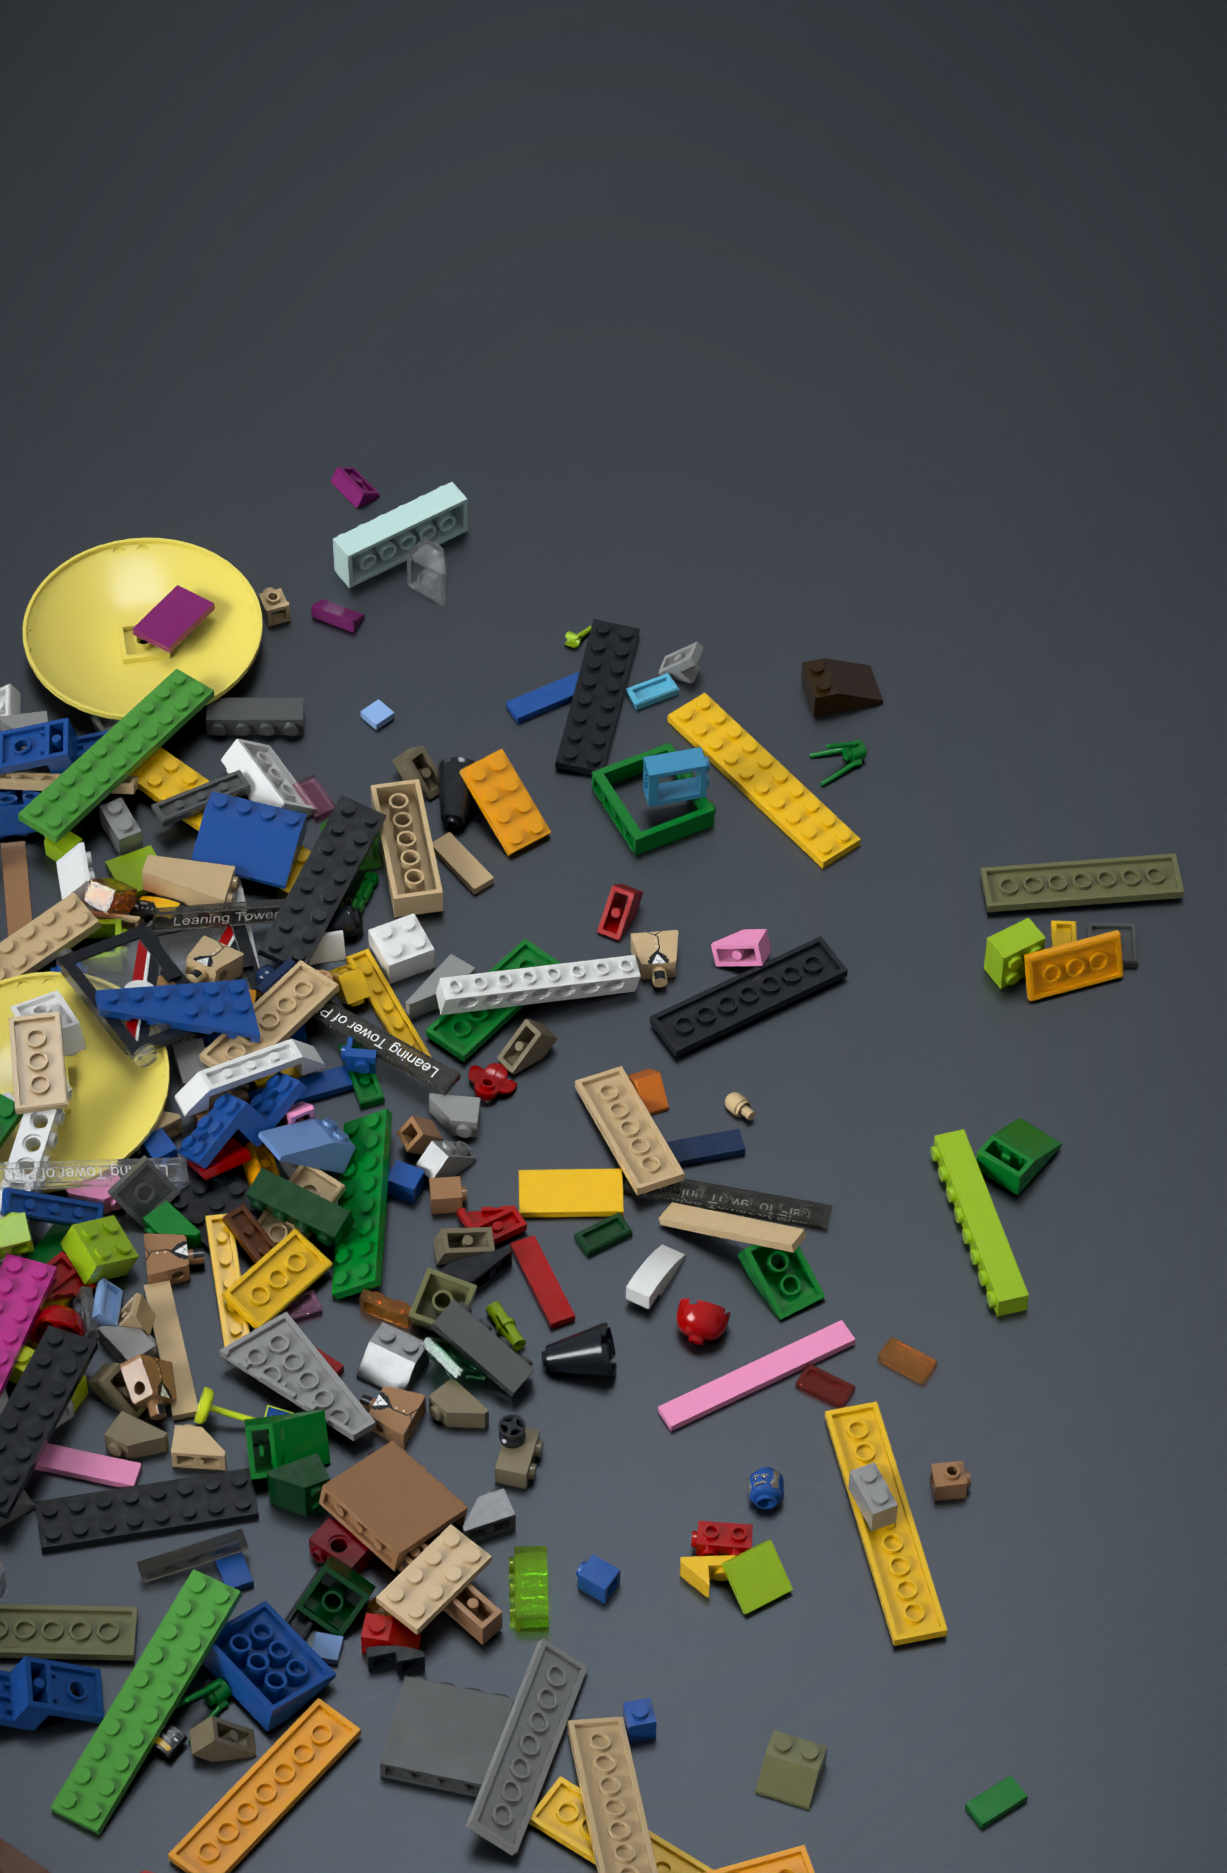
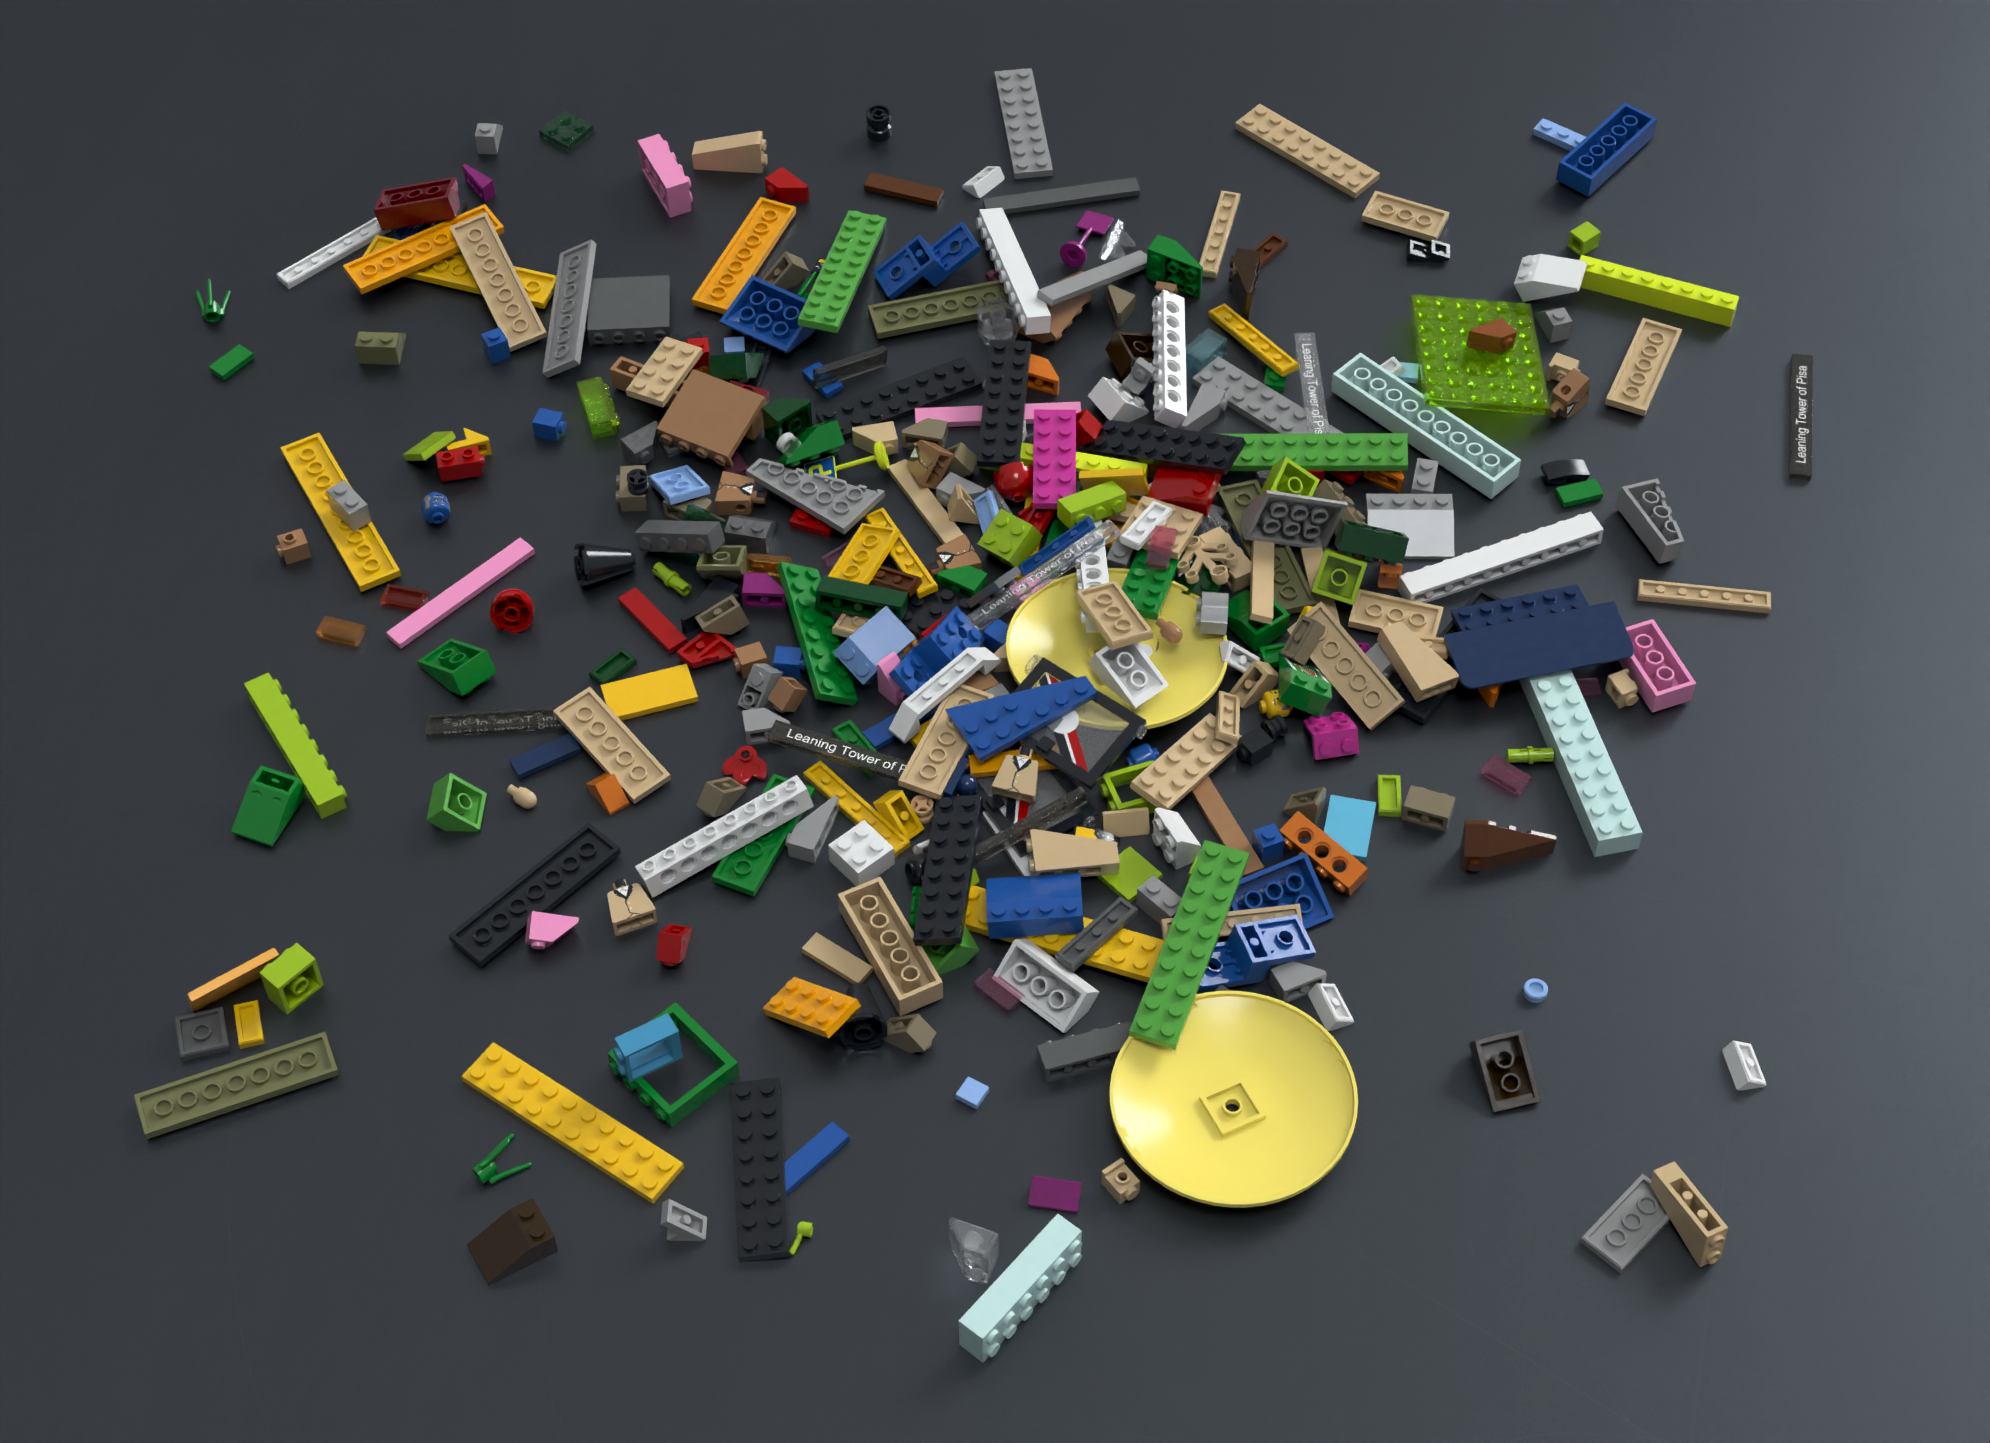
camera: 165 degrees right, 0 degrees up
clear orange brick [82,878,137,914] -> none
magenta tile [132,585,215,653] -> none
magenta slope [331,467,380,508] -> none
blue bracket [341,1036,377,1074] -> none
medium azure tile [625,673,679,711] -> none
white slope [626,1244,686,1309] -> none
tan tile [659,1202,806,1253] -> none
none -> bright green slope [426,773,487,832]
none -> light blue tile [648,465,711,505]
none -> magenta slope [742,573,787,608]

